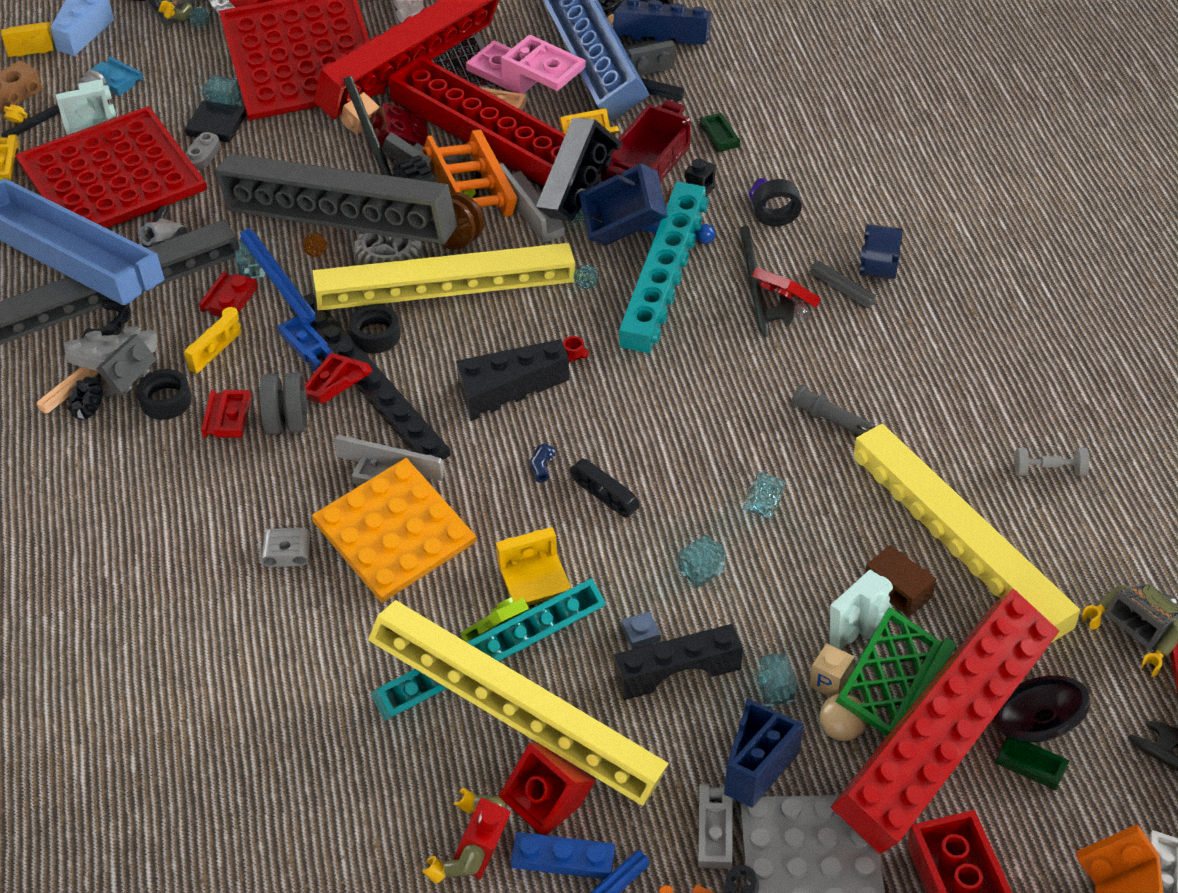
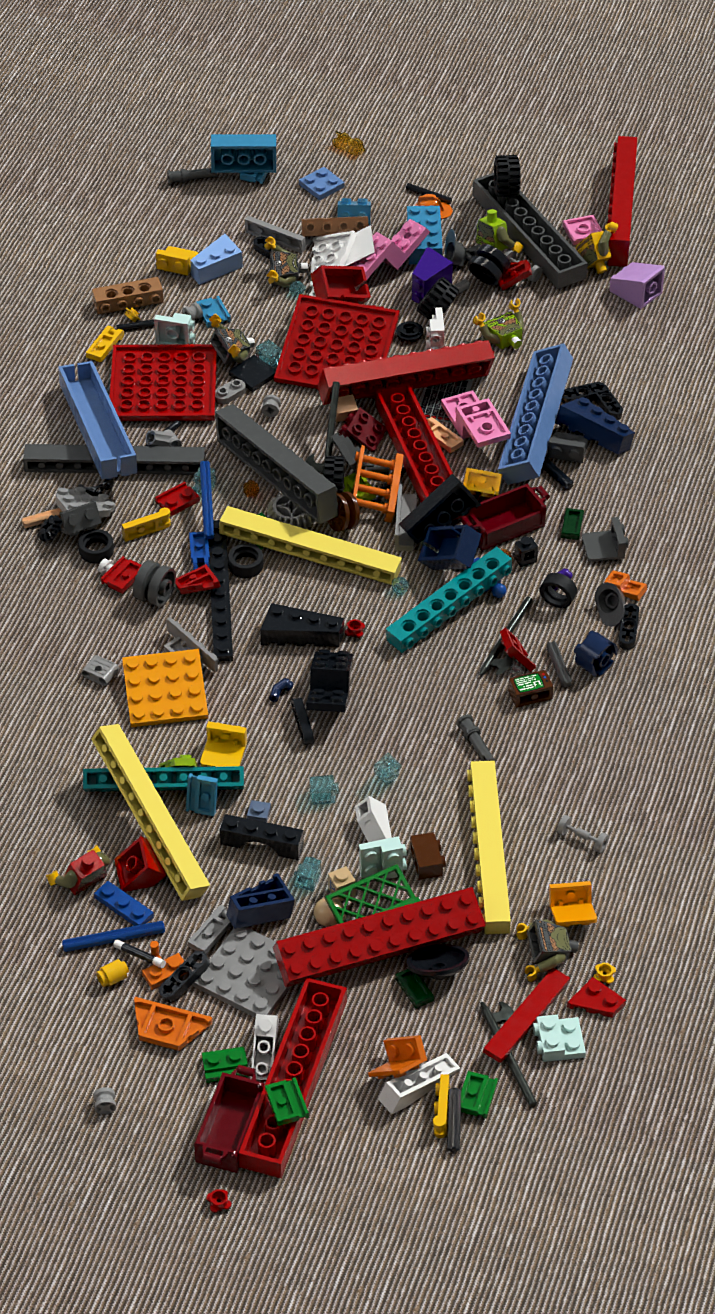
camera: 30 degrees right, 0 degrees up
none -> white plate [98,558,113,575]
none -> dark azure plate [186,773,218,817]
none -> torso [209,314,255,364]
none -> light grey wheel [262,395,281,417]
none -> black bracket [306,649,354,712]
none -> white slope [355,796,392,842]
none -> black gear [396,321,424,342]
none -> reddish brown brick [508,670,553,708]
none -> light orange bracket [549,881,597,927]
none -> dark grey bracket [582,517,629,562]
none -> dark grey piece [595,582,625,627]
none -> orange slope [604,570,647,601]
none -> black beam [618,603,639,650]

